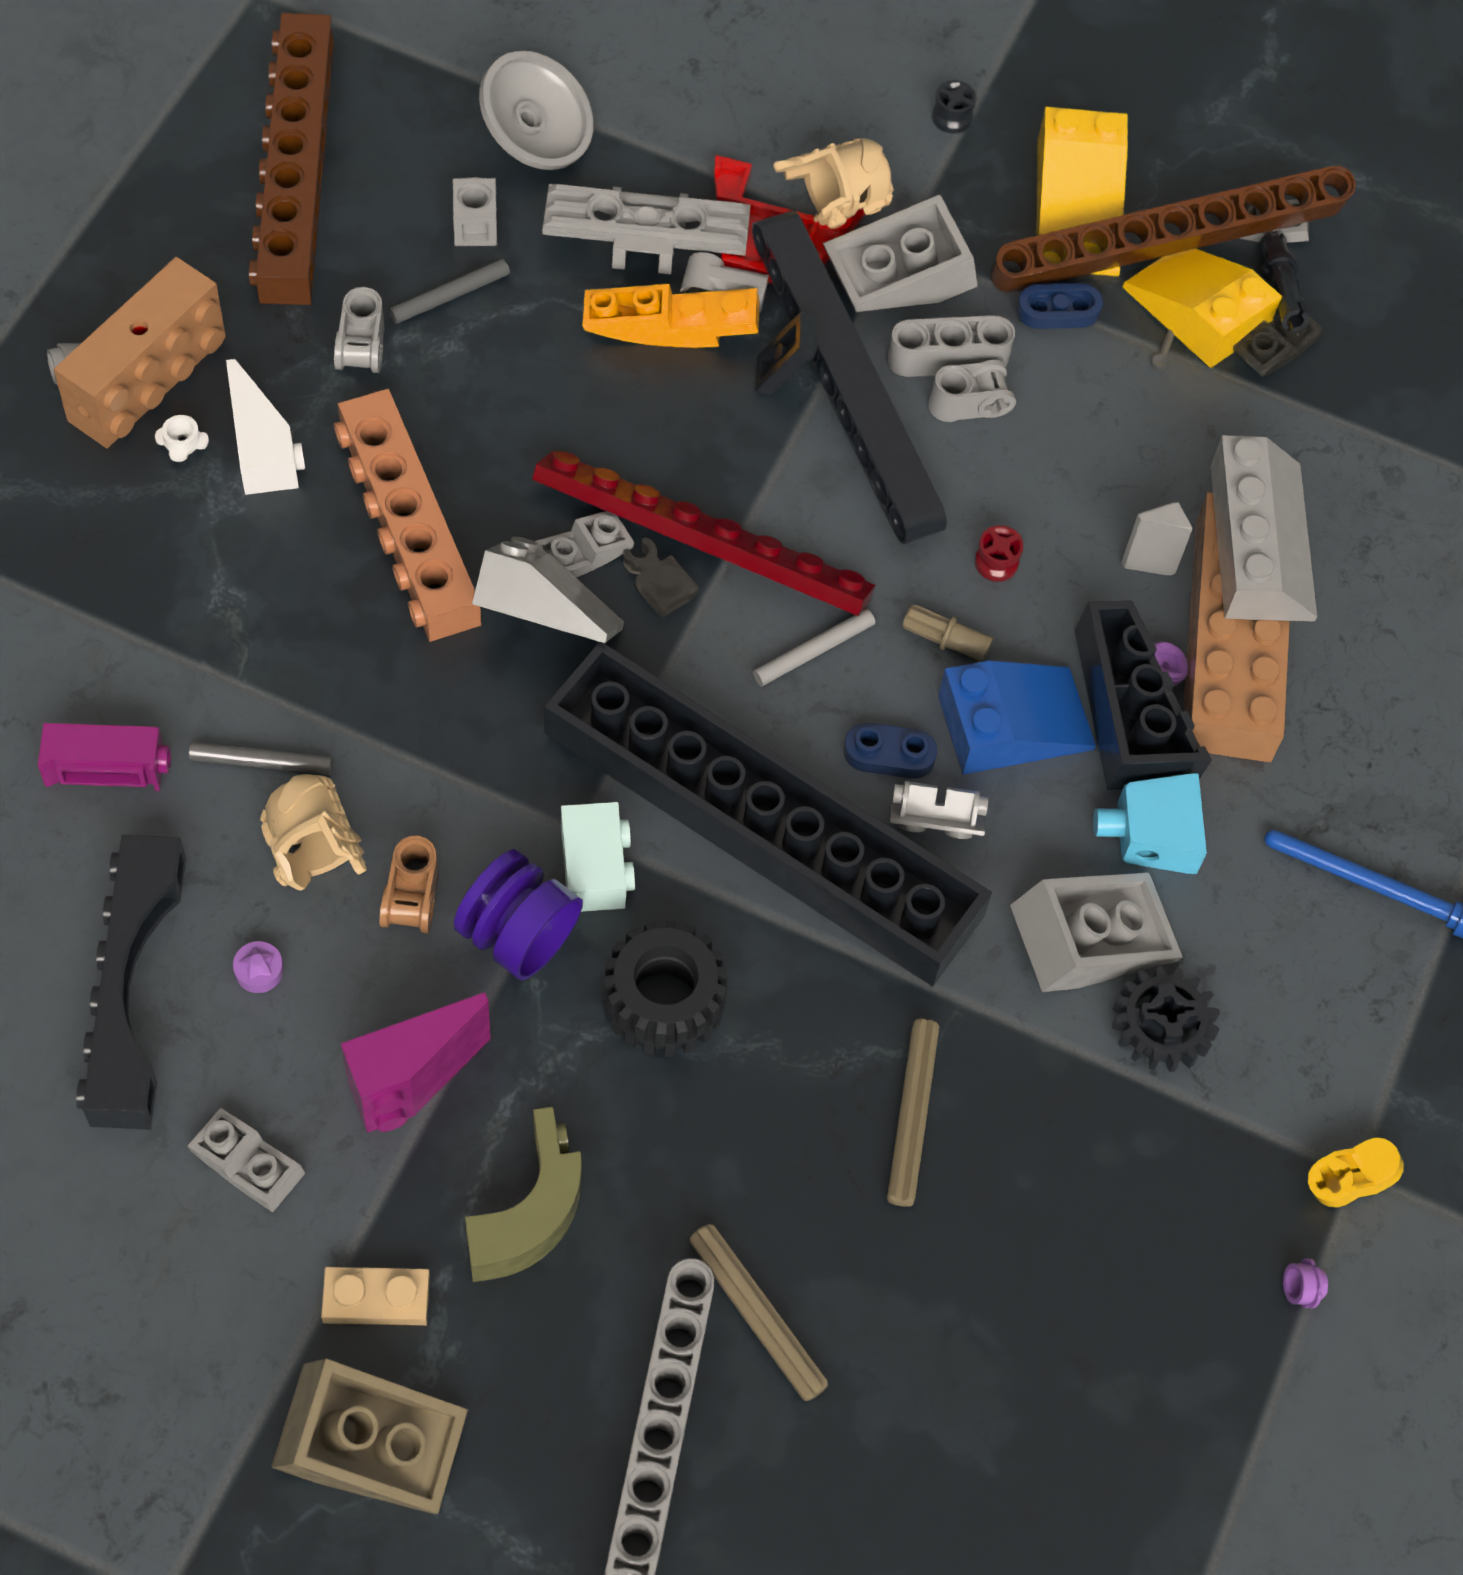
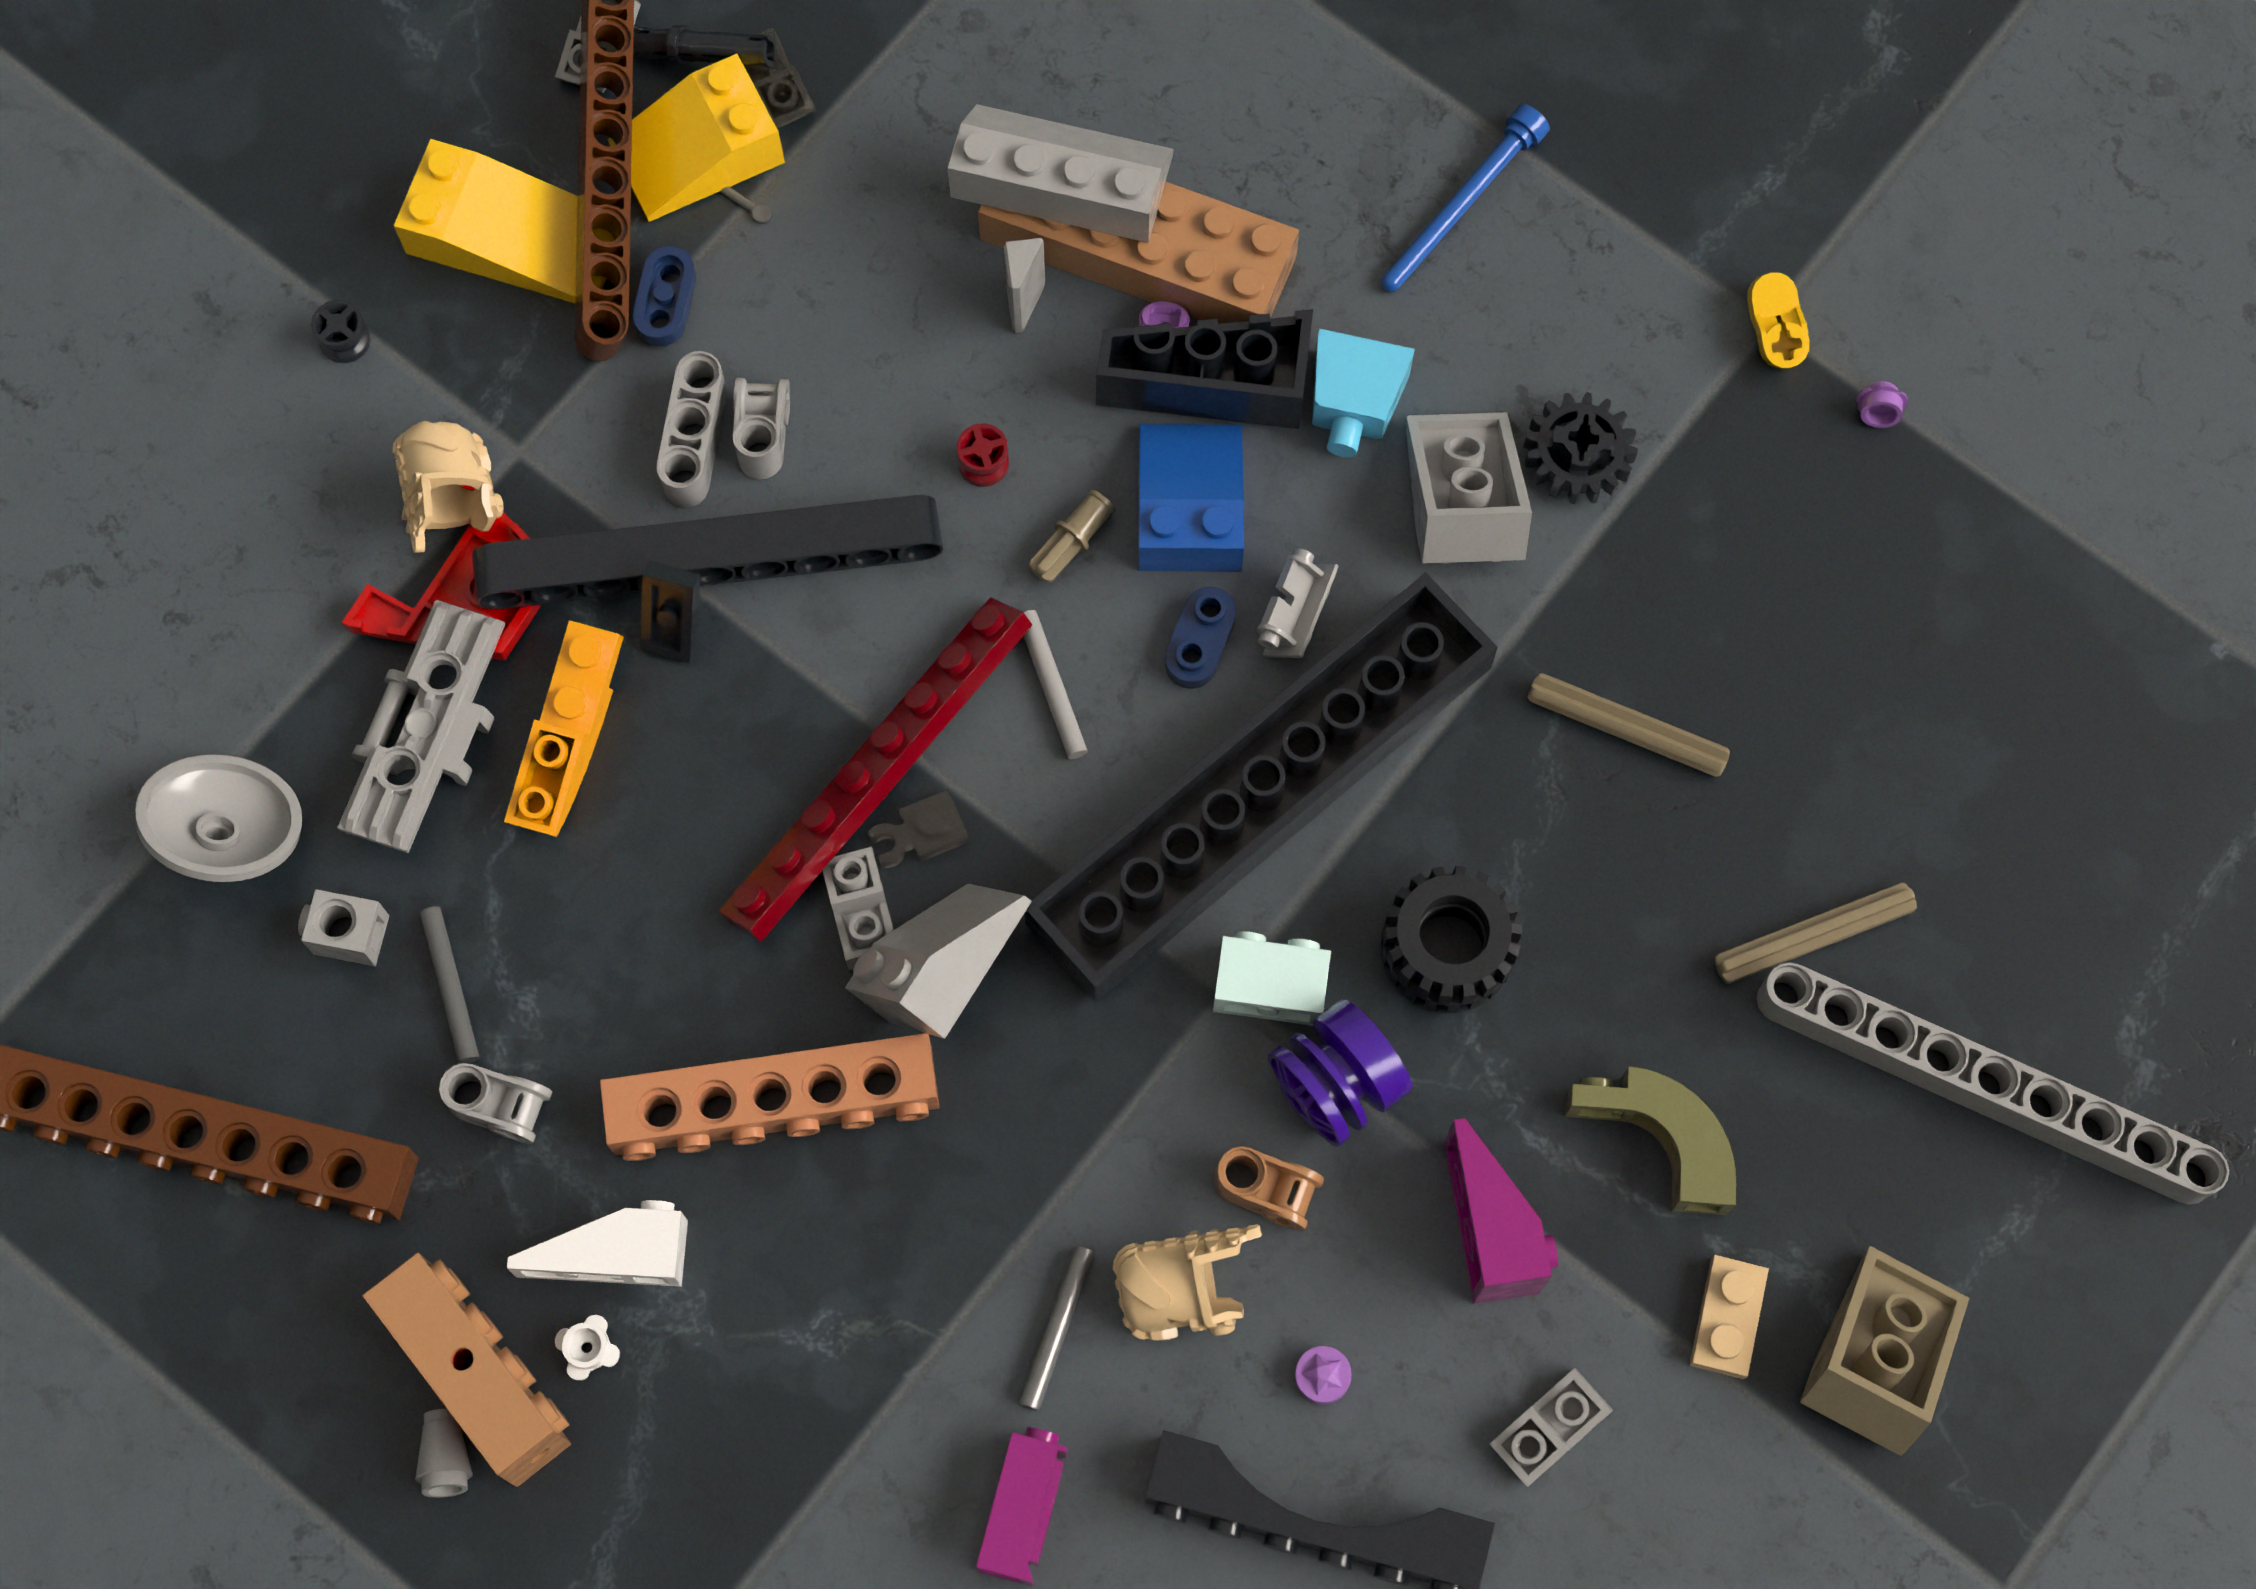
camera: 70 degrees left, 10 degrees up
light grey piece [679,252,769,313] -> none
light grey slope [823,194,978,312] -> none

